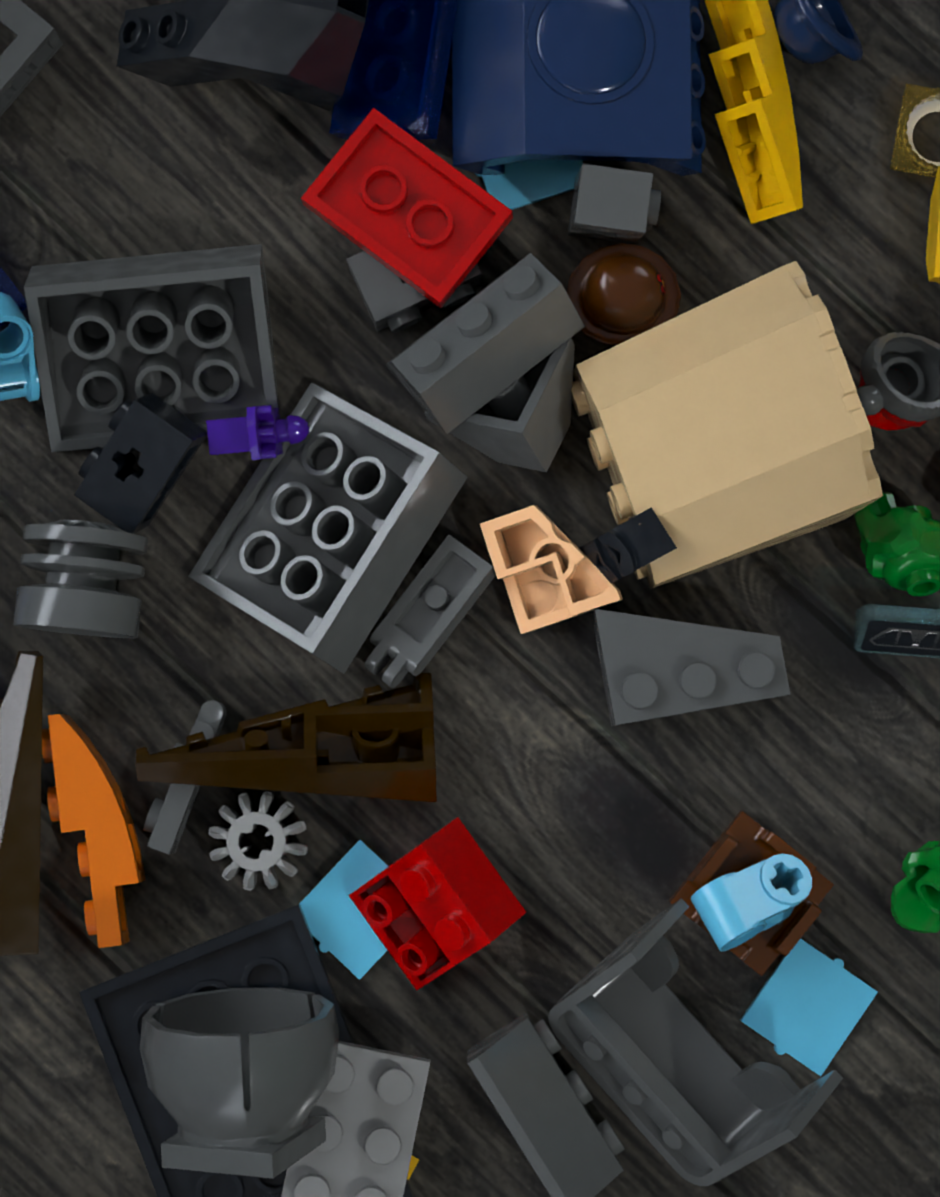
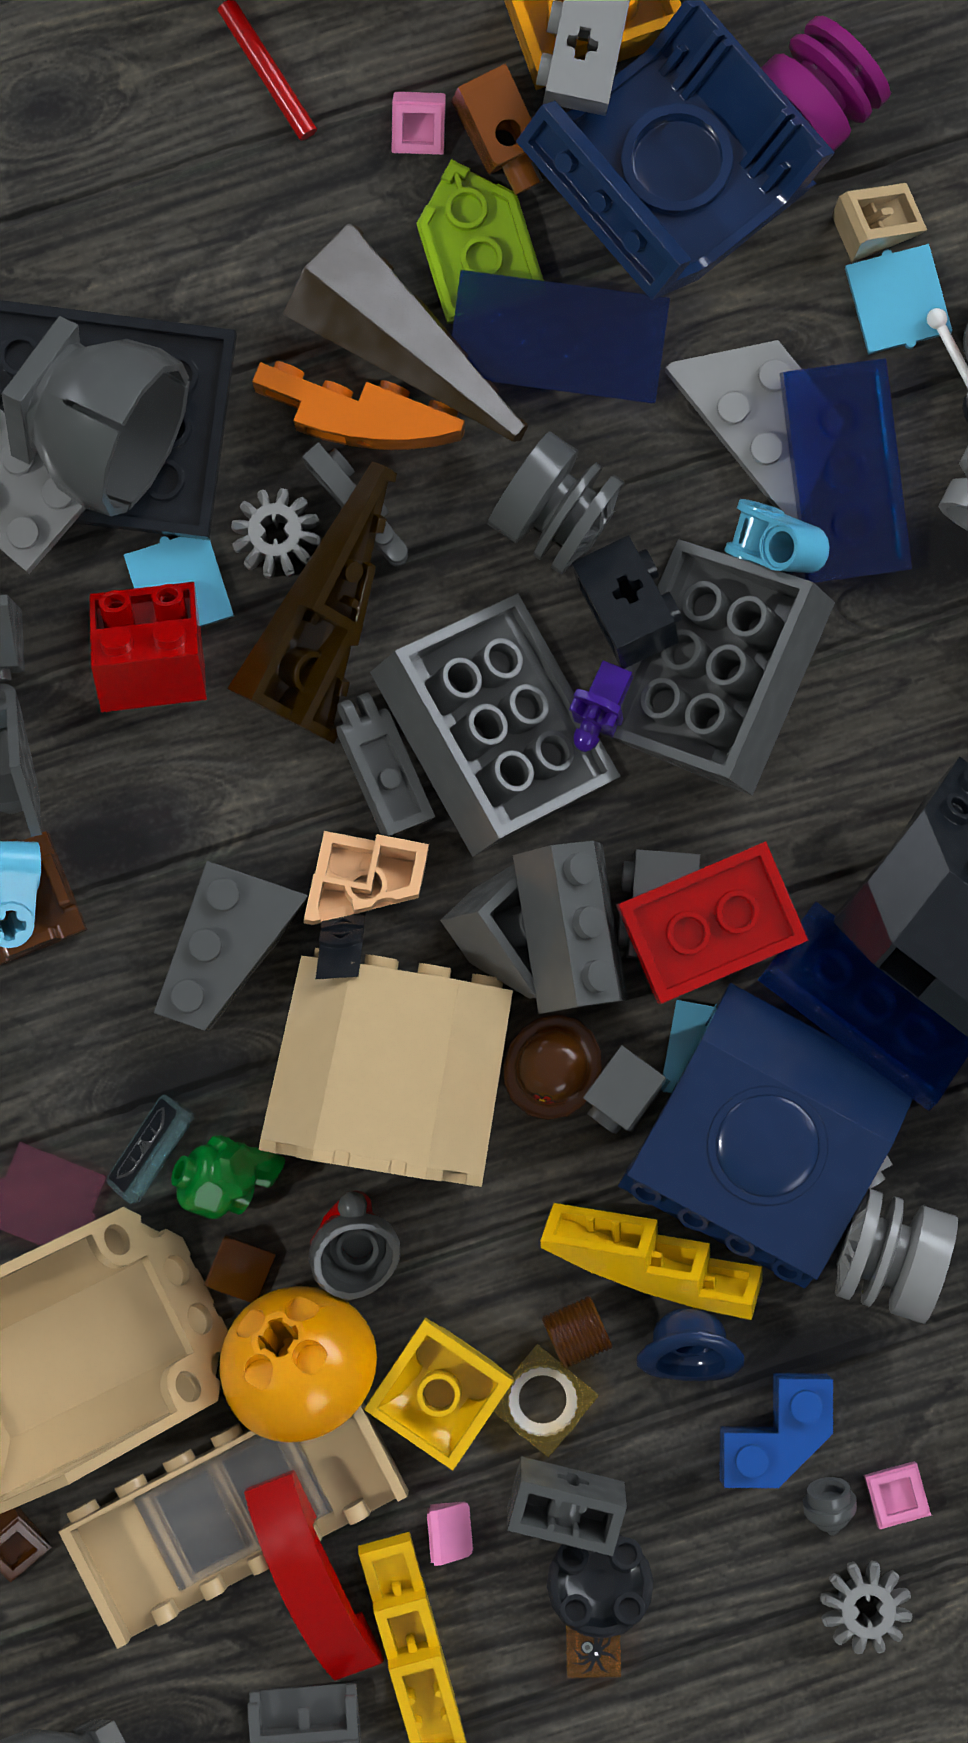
camera: 120 degrees right, 0 degrees up
none -> reddish brown piece [542,1296,612,1369]

